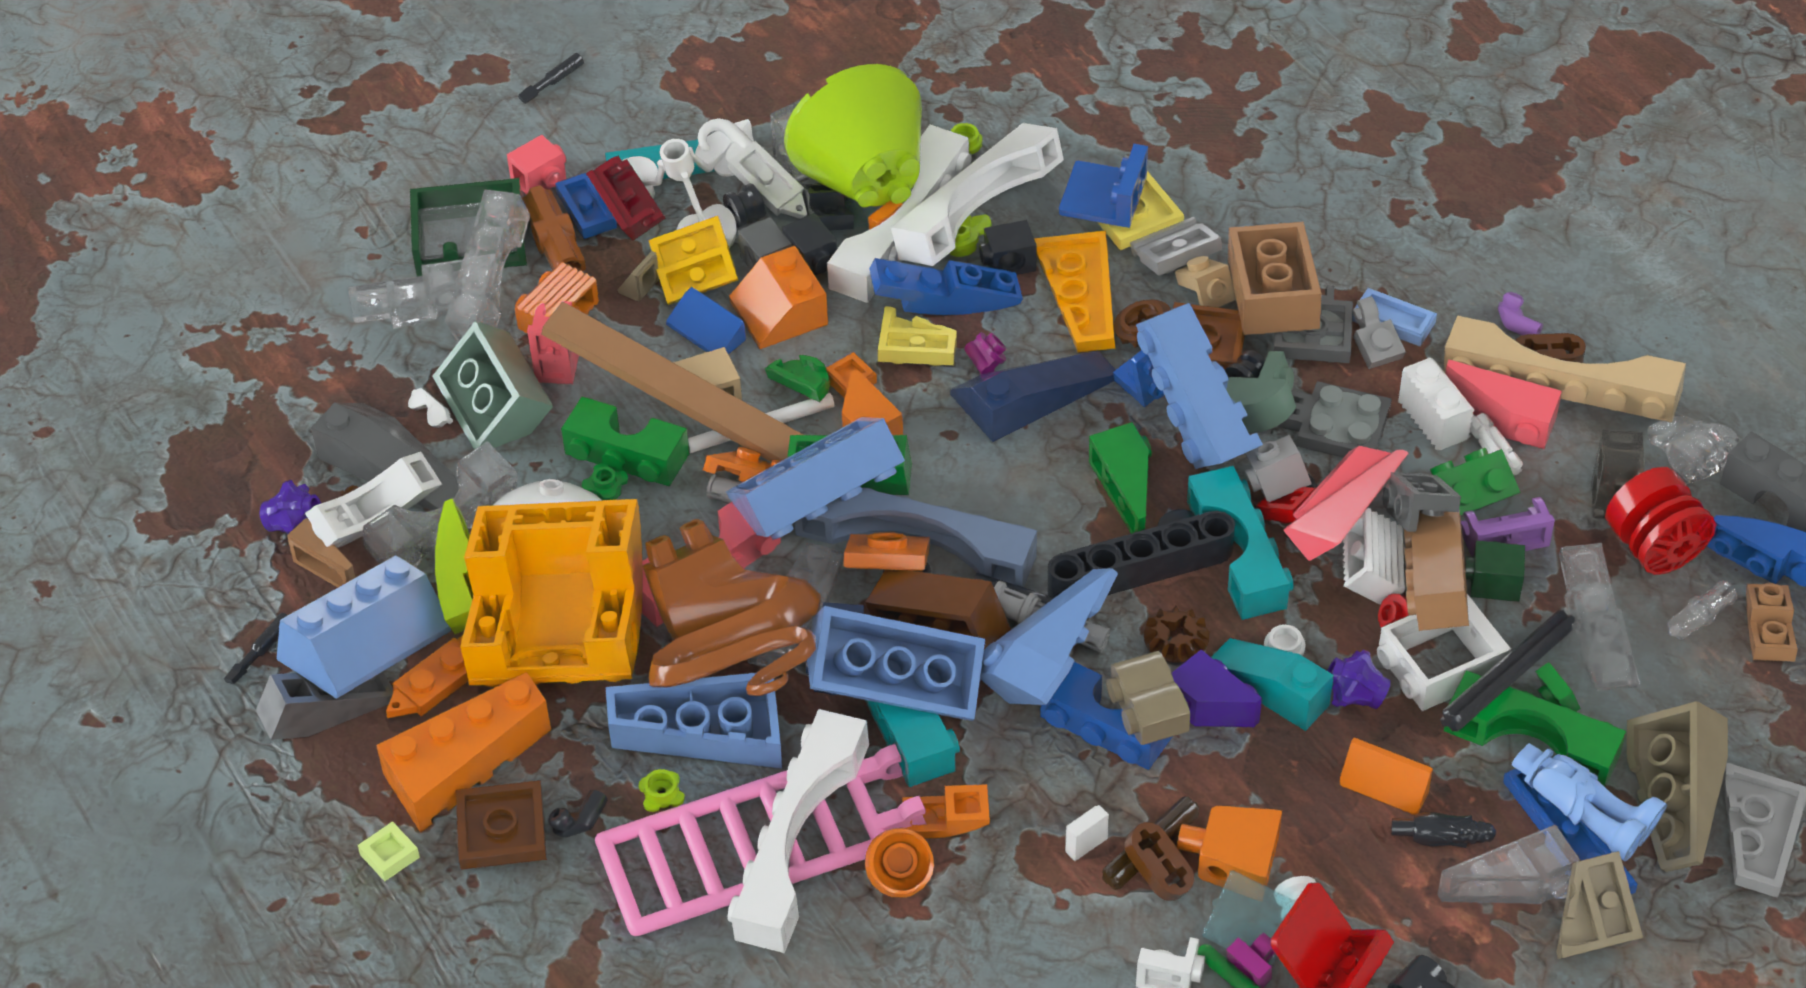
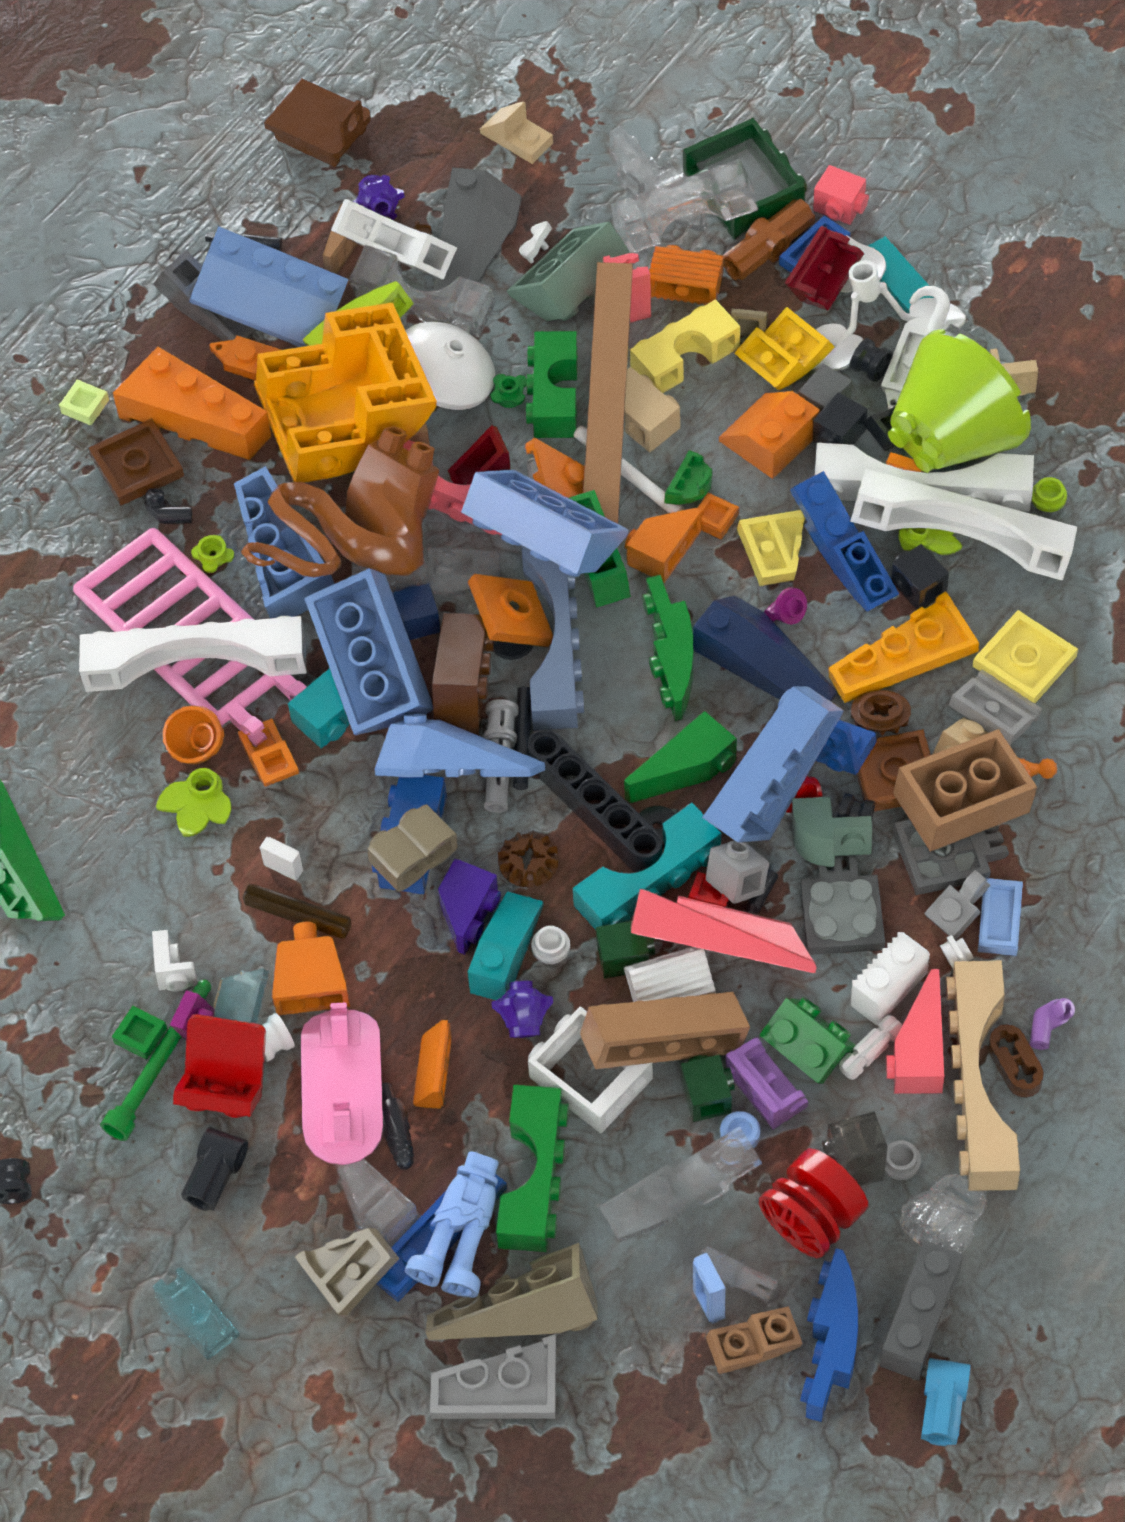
camera: 70 degrees right, 10 degrees up
black piece [518,53,584,104] -> none
blue slope [666,287,746,354] -> none
blue bracket [1059,144,1148,228] -> none
reddish brown beam [1124,822,1194,901] -> none
dark grey bracket [1383,472,1461,532] -> none
black axle [1440,610,1575,732] -> none
green plate [1535,662,1581,712] -> none
none -> lime plate [156,768,232,837]
none -> reddish brown piece [264,78,371,167]
none -> bright pink piece [301,1003,383,1165]
none -> dark red slope [447,425,511,485]
none -> tan slope [480,102,553,164]
none -> dark green brick [596,921,655,979]
none -> light yellow arch [630,299,740,393]
none -> green slope [642,575,694,721]
none -> light blue tile [693,1253,725,1324]
none -> light blue tile [720,1111,760,1153]
none -> white plate [940,935,974,969]

